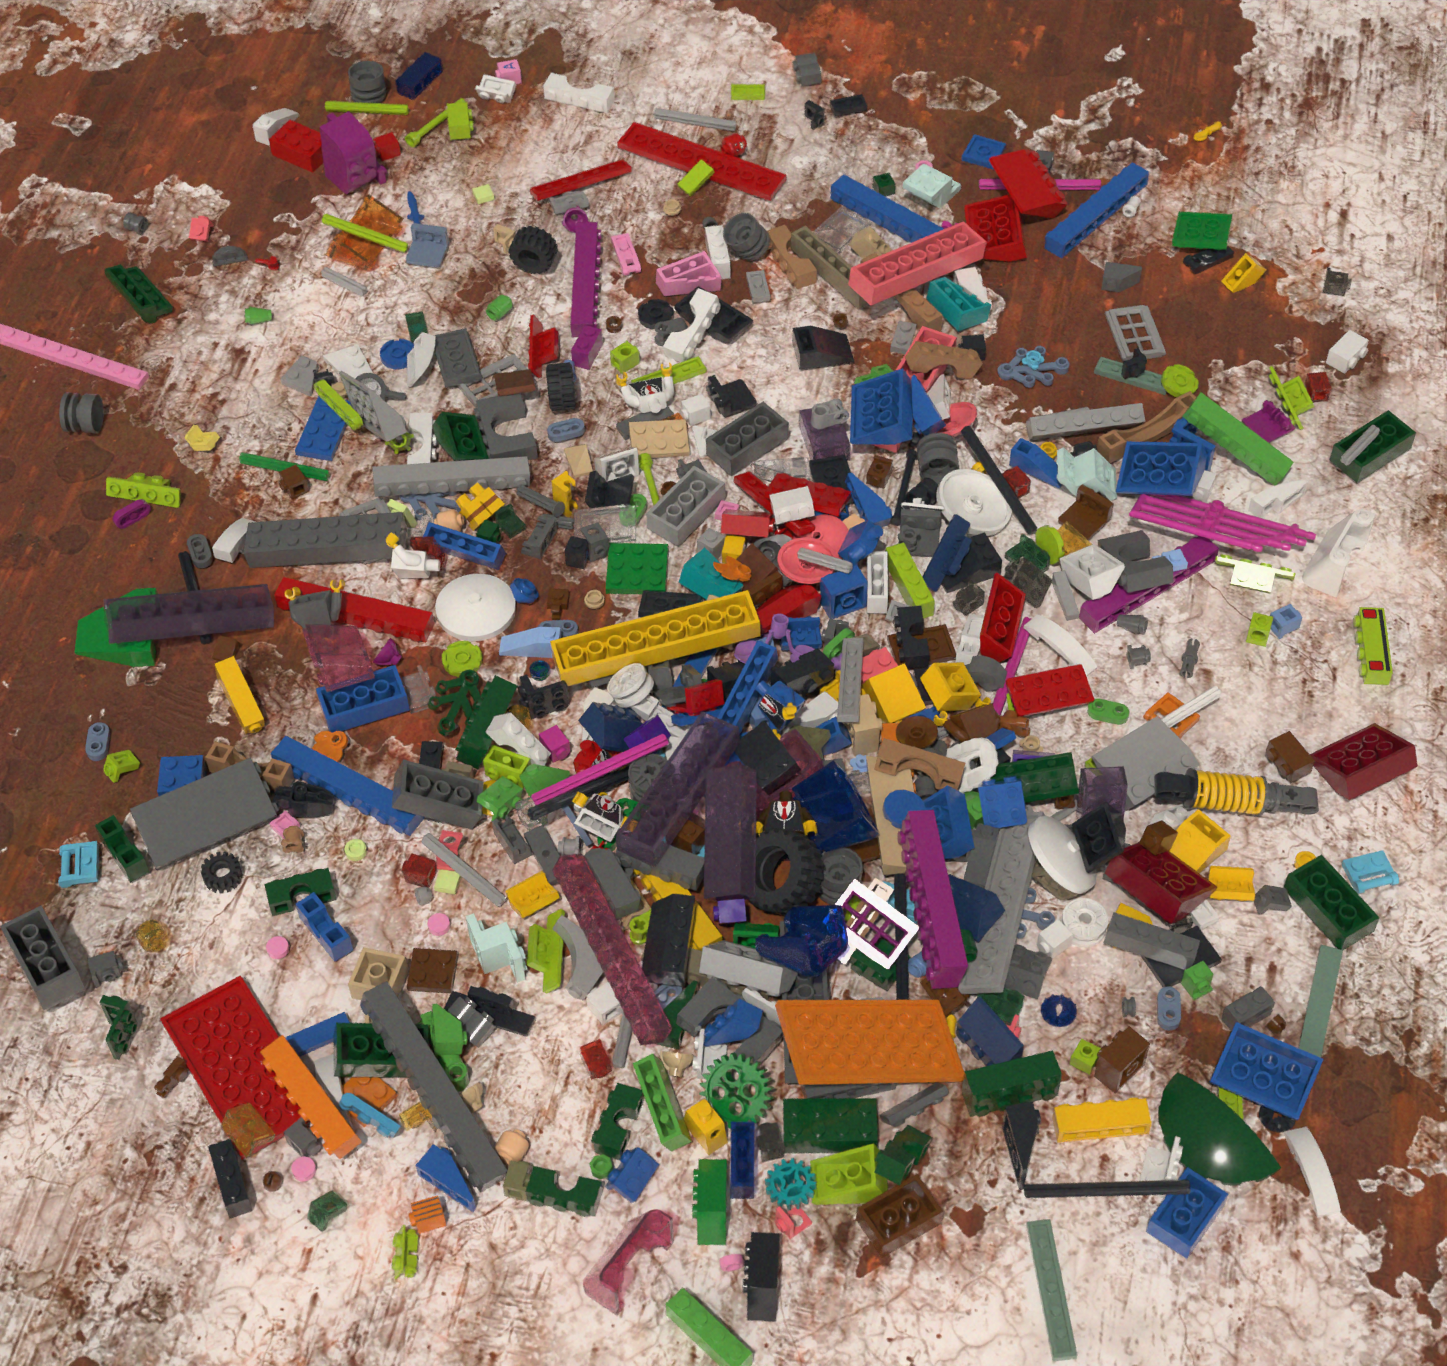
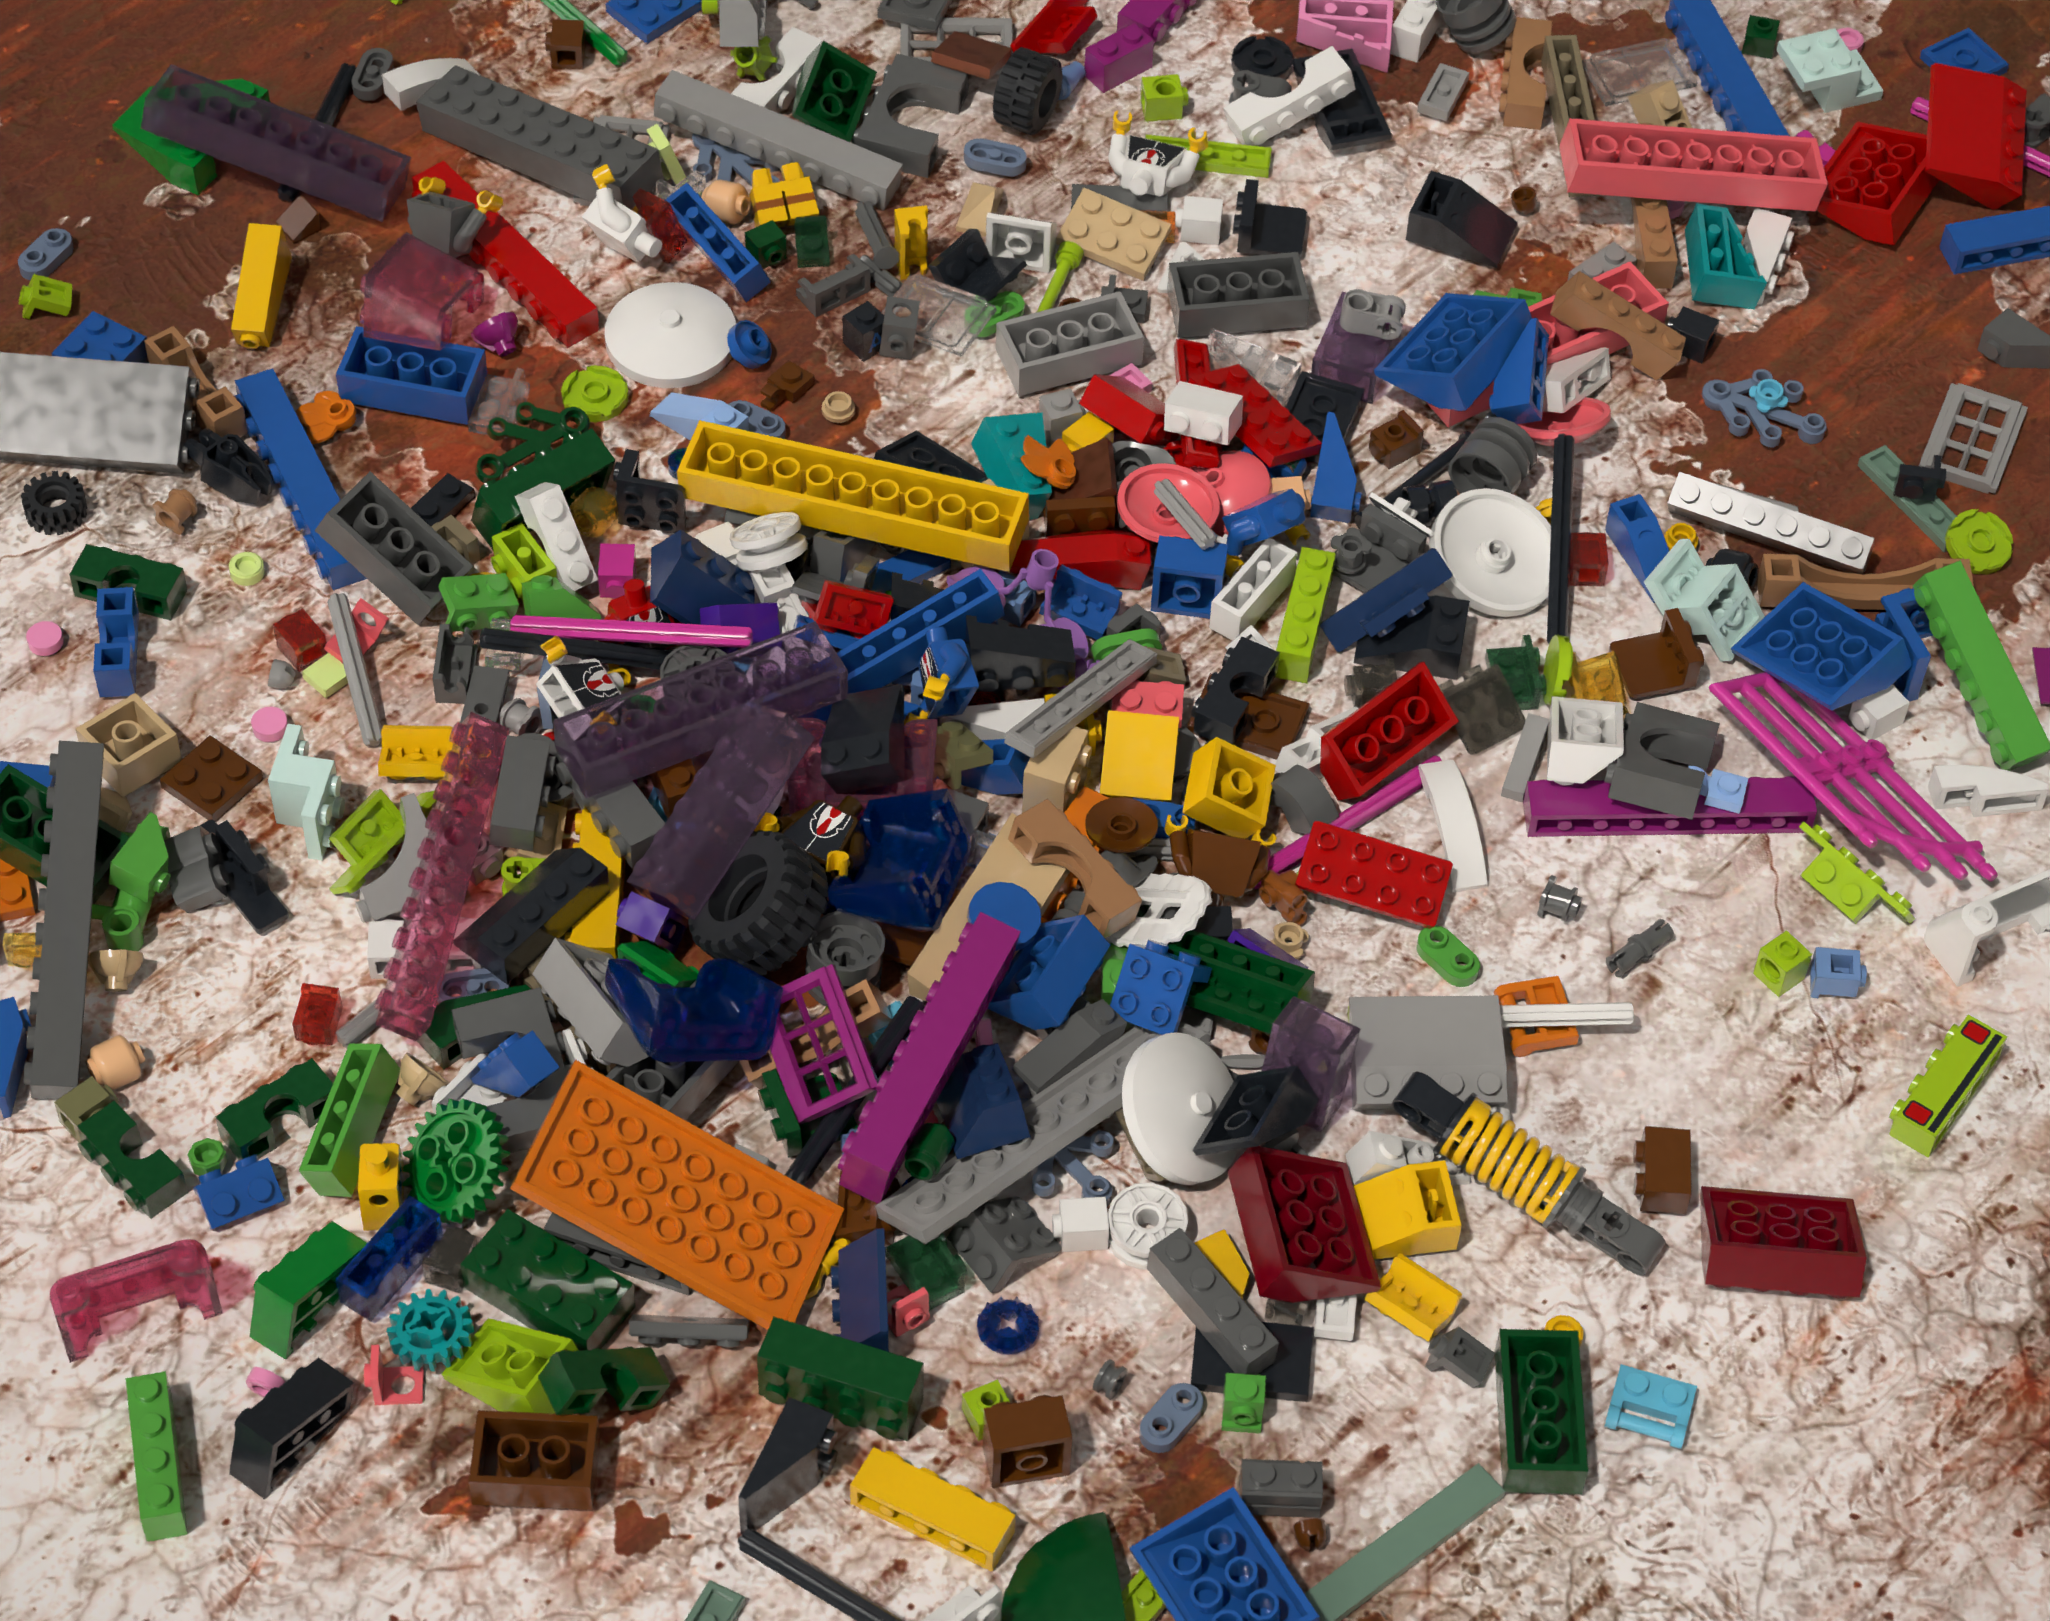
camera: 30 degrees right, 0 degrees up
bright pink tile [269,810,300,839] -> none
green plate [605,543,668,594] -> none
reddish brown bush [606,316,622,333] -> none
blue tile [986,728,1016,749] -> none
dark grey cone [1117,614,1148,634] -> none
reddish brown brick [1139,820,1178,855] -> none

